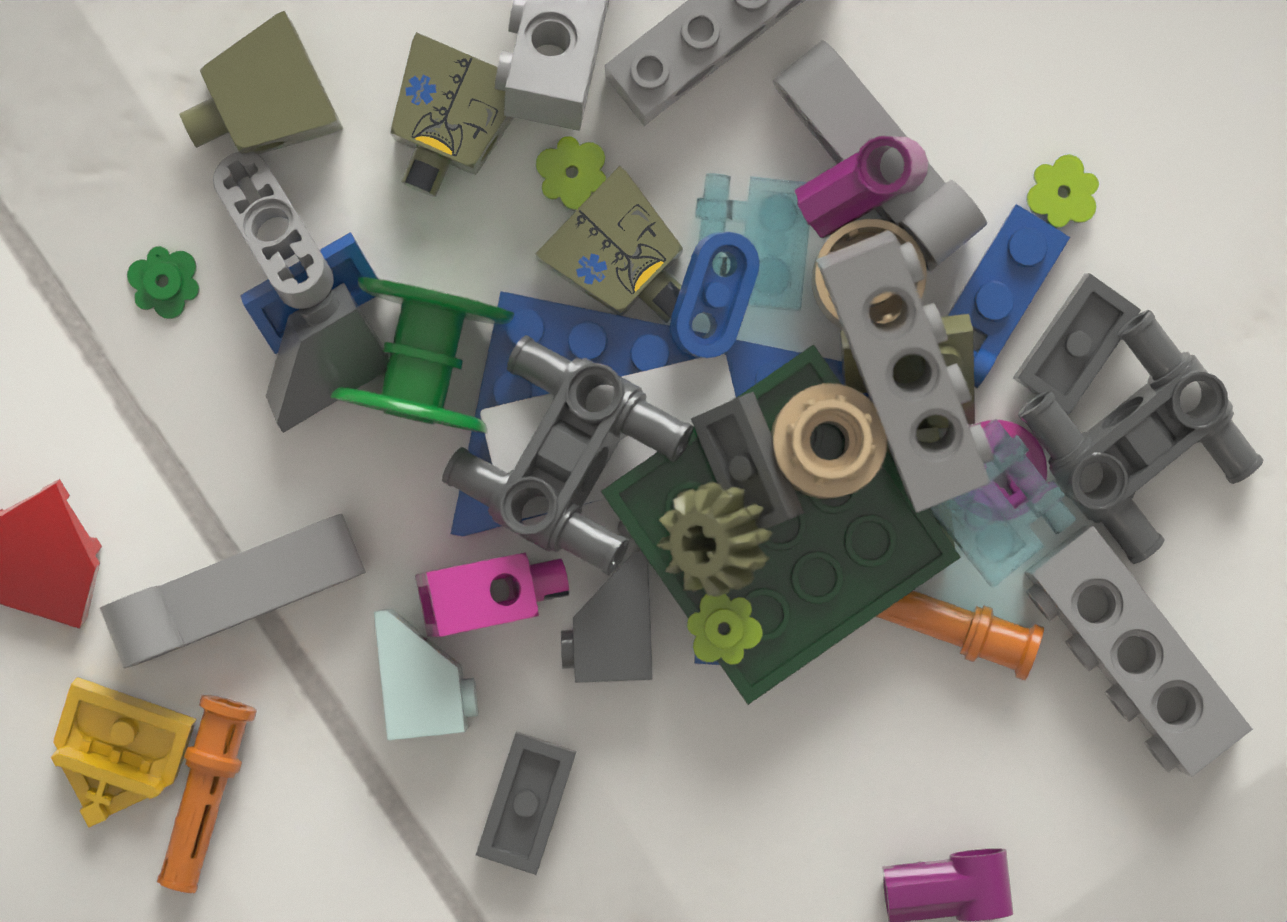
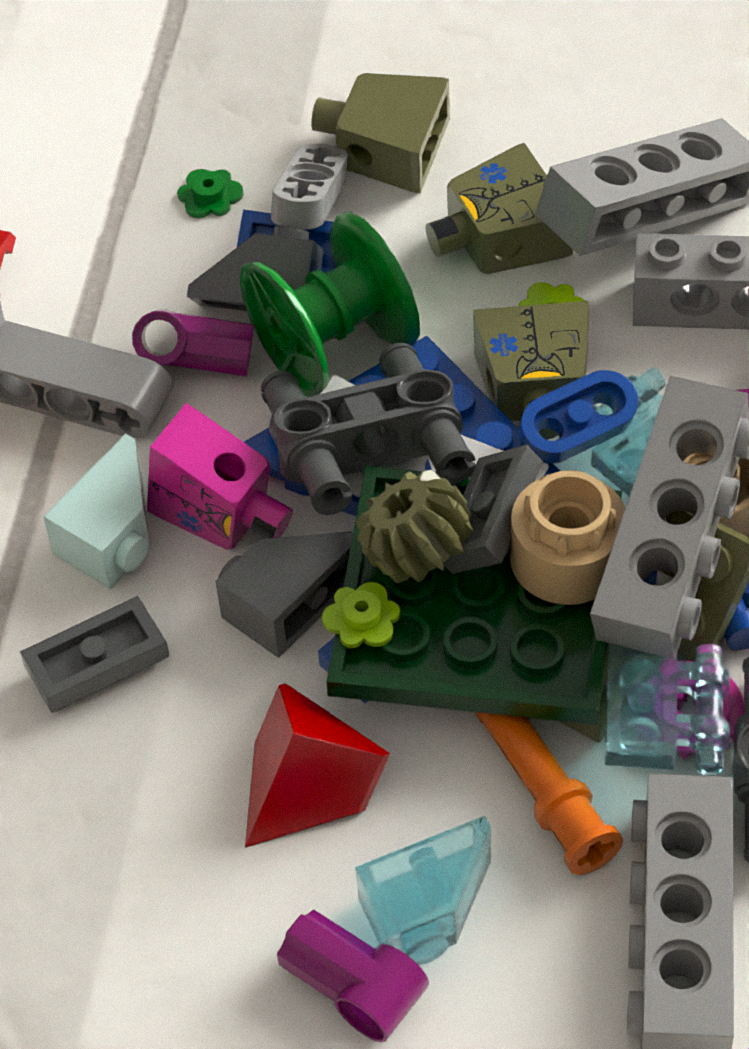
camera: 50 degrees right, 35 degrees down
none -> magenta piece [132,309,254,377]
none -> red slope [245,683,390,848]
none -> clear light blue slope [355,816,491,965]

